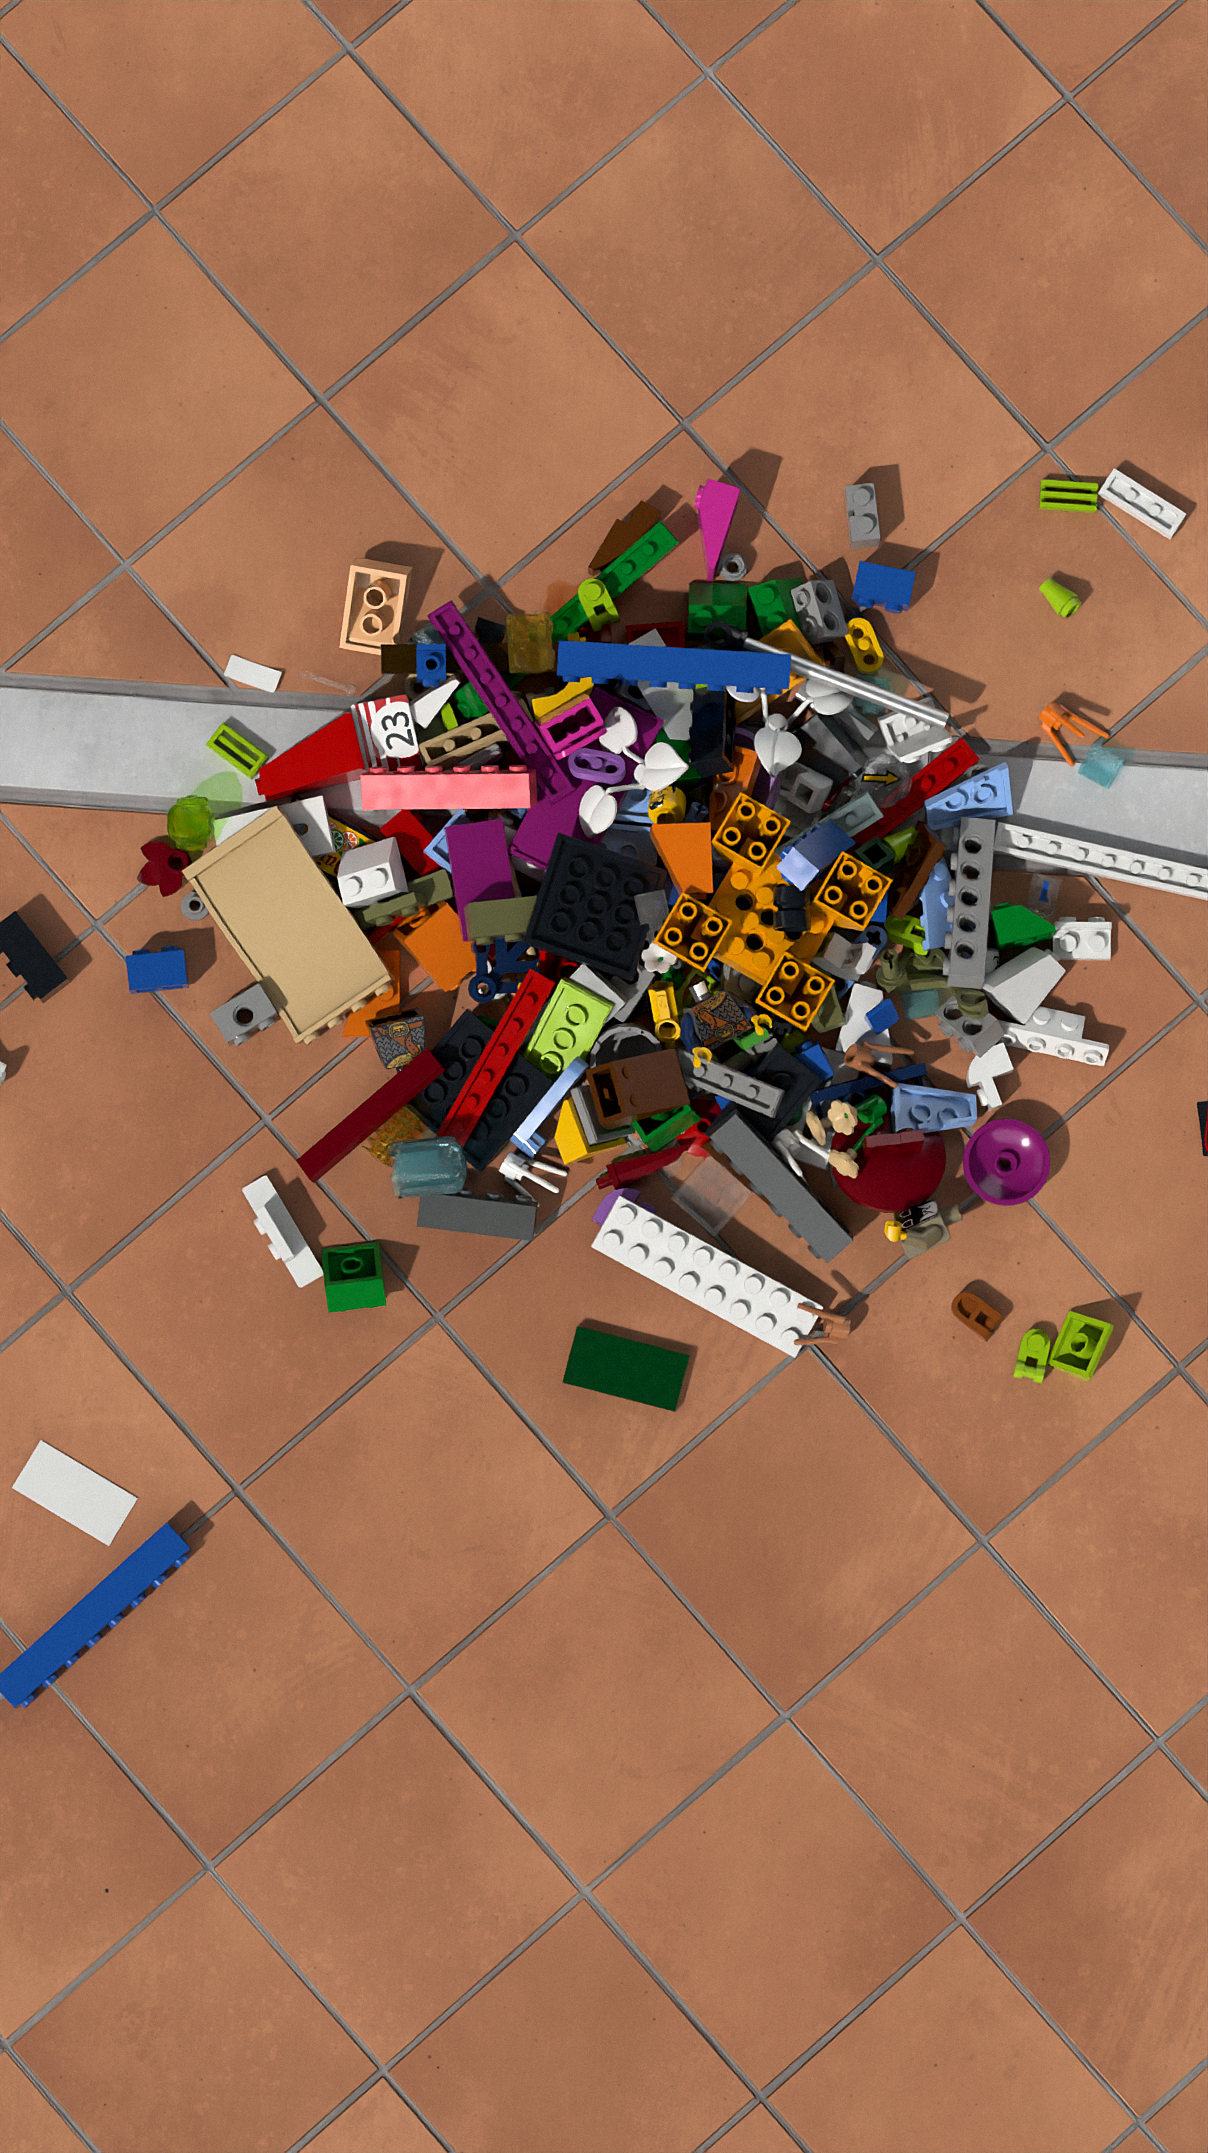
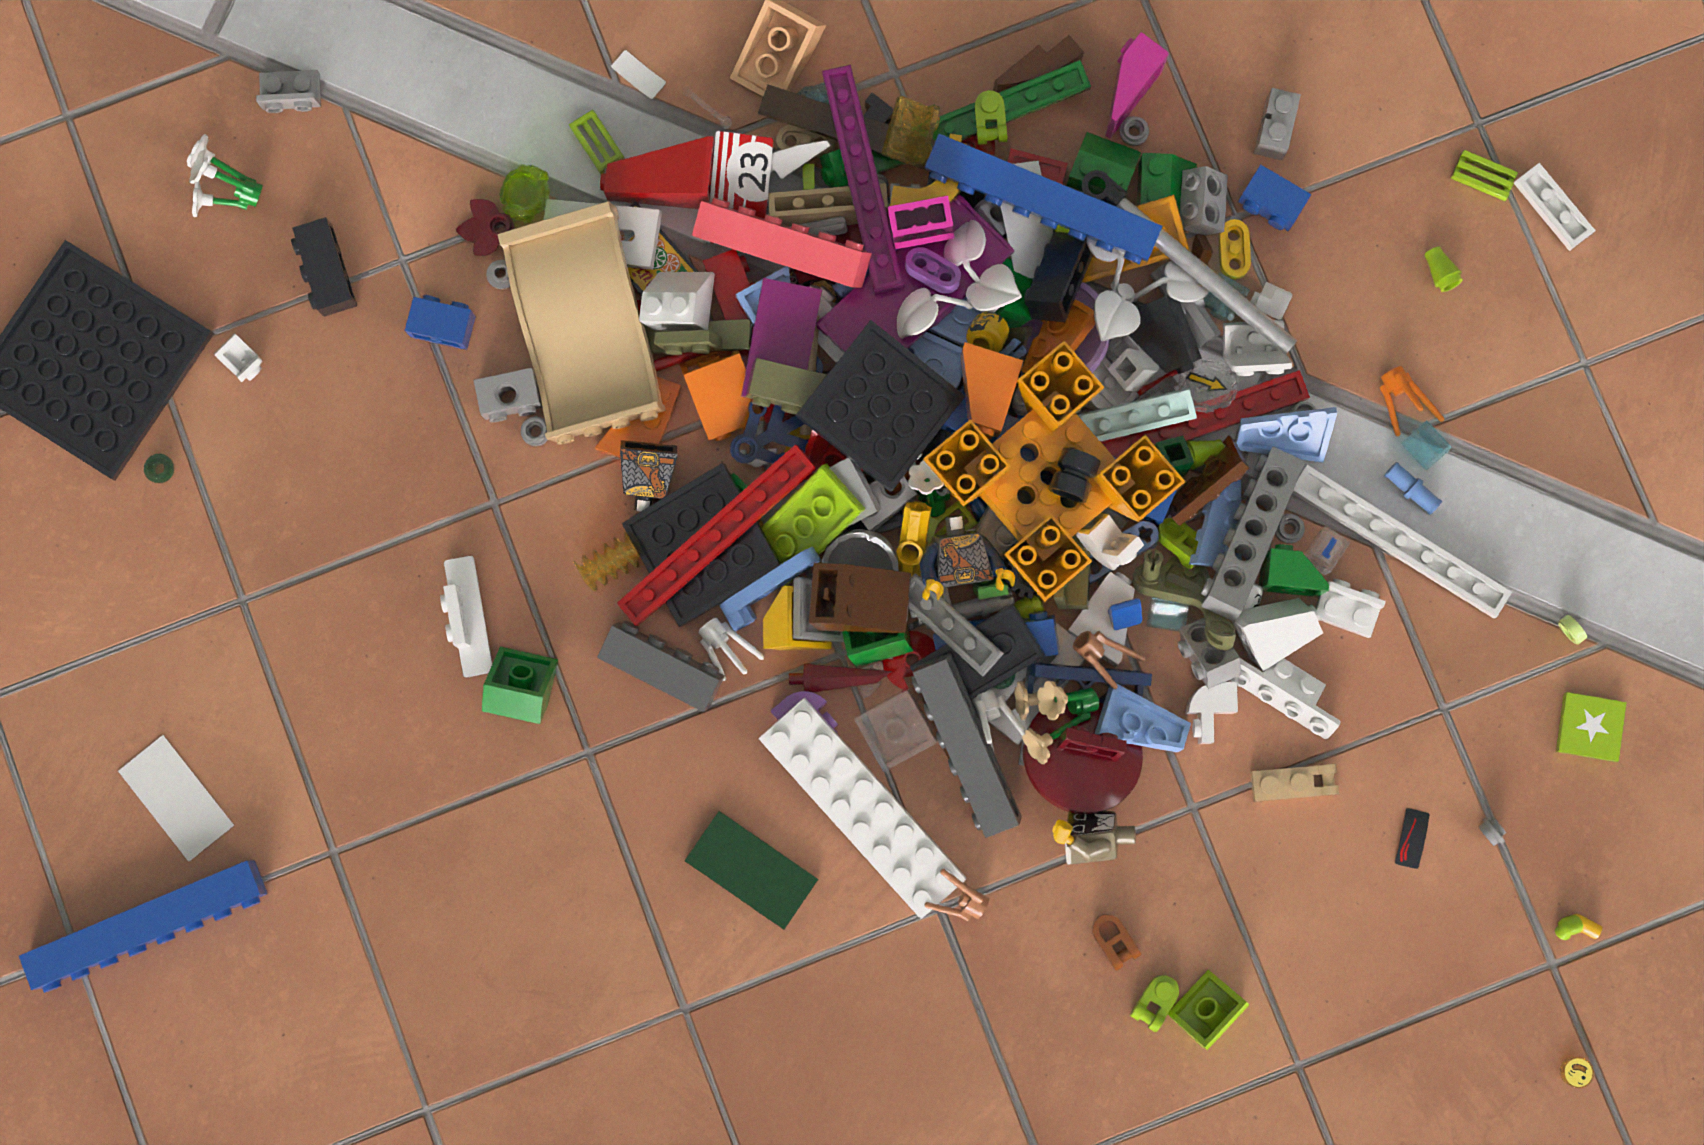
camera: 25 degrees right, 0 degrees up
dark red tile [296,1048,445,1183] -> none
clear light blue cylinder [389,1136,467,1199] -> none
blue brick [416,644,446,687] -> none
clear plate [634,890,670,944] -> none
blue brick [776,819,856,891] -> none
magenta dish [963,1119,1050,1206] -> none
none -> light grey plate [521,416,548,446]
none -> white bracket [1250,282,1293,320]
none -> tan plate [1250,764,1339,802]
none -> light grey plate [1275,514,1305,544]
none -> medium blue pin [1384,462,1442,515]

